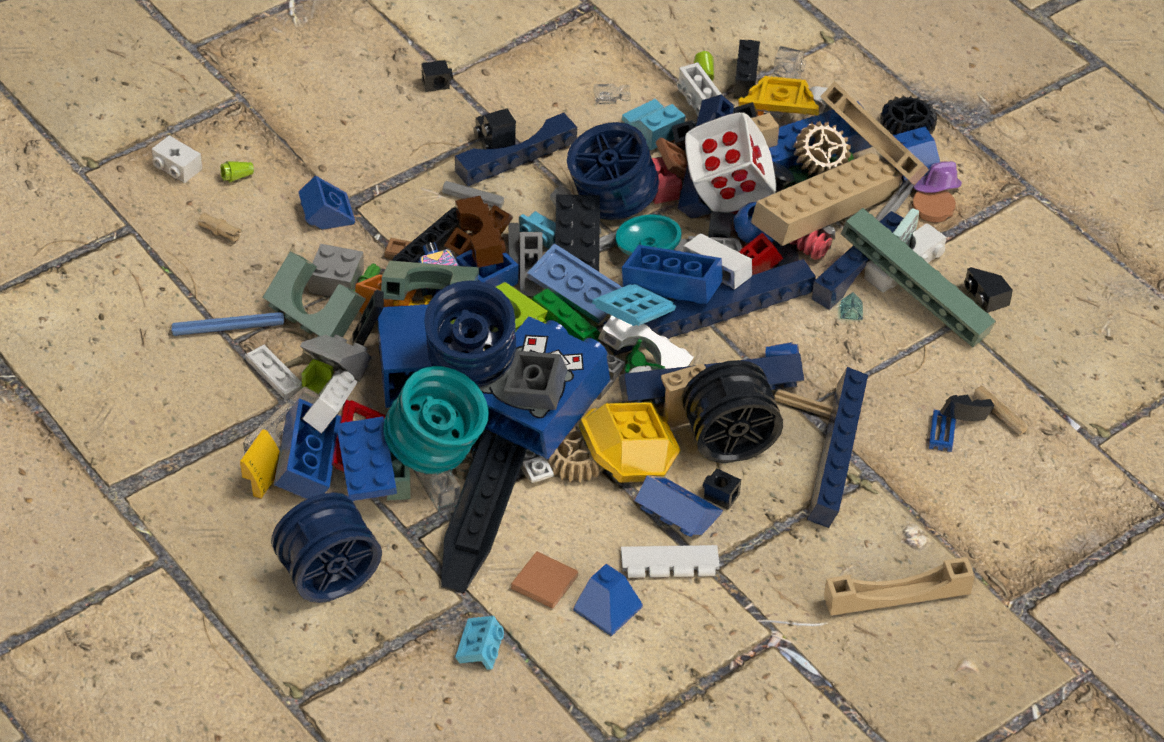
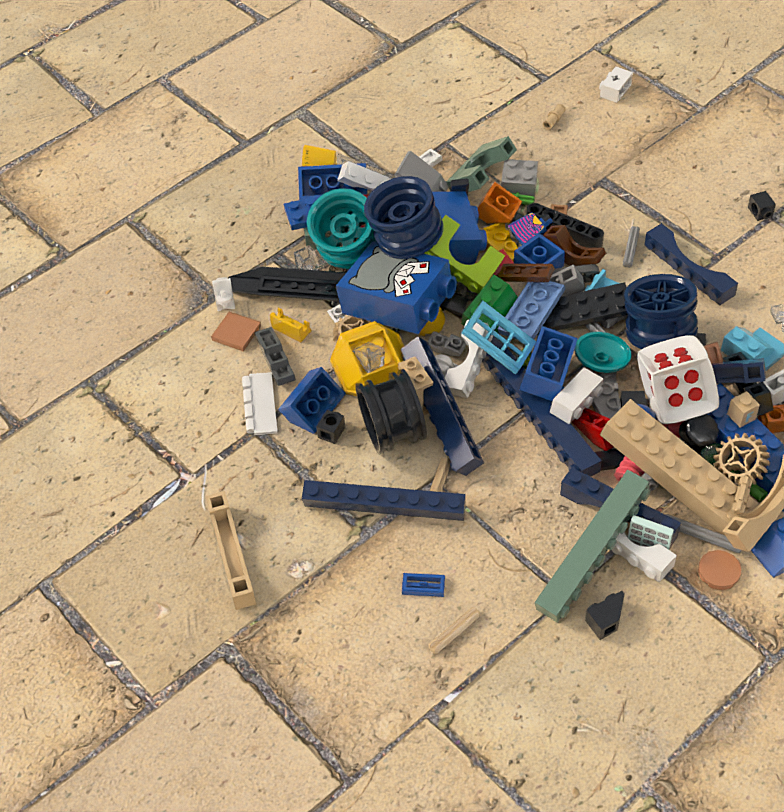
camera: 90 degrees right, 5 degrees up
medium blue axle [171,312,284,336] -> none
lime cone [220,161,254,182] -> none
dark blue wheel [271,492,382,603] -> none
blue slope [298,175,356,230] -> none
sand green arch [381,261,479,300] -> none
reddish brown arch [455,195,506,268] -> none
medium azure bracket [455,616,504,670] -> none
black brick [473,108,516,149] -> none
dark grey brick [504,350,568,410] -> none
blue slope [574,564,643,636] -> none
green plant [624,339,665,373] -> none
blue cone [765,342,799,357] -> none
clear light blue slope [840,292,863,320] -> none
medium lavender piece [913,161,962,193] -> none
black slope [940,394,995,421] -> none
none -> white hips [212,277,235,311]
none -> dark grey slope [255,327,296,386]
none -> yellow hinge [270,307,312,342]
none -> clear slope [353,342,385,373]
none -> reddish brown plate [498,264,555,282]
none -> tan axle [732,476,752,515]

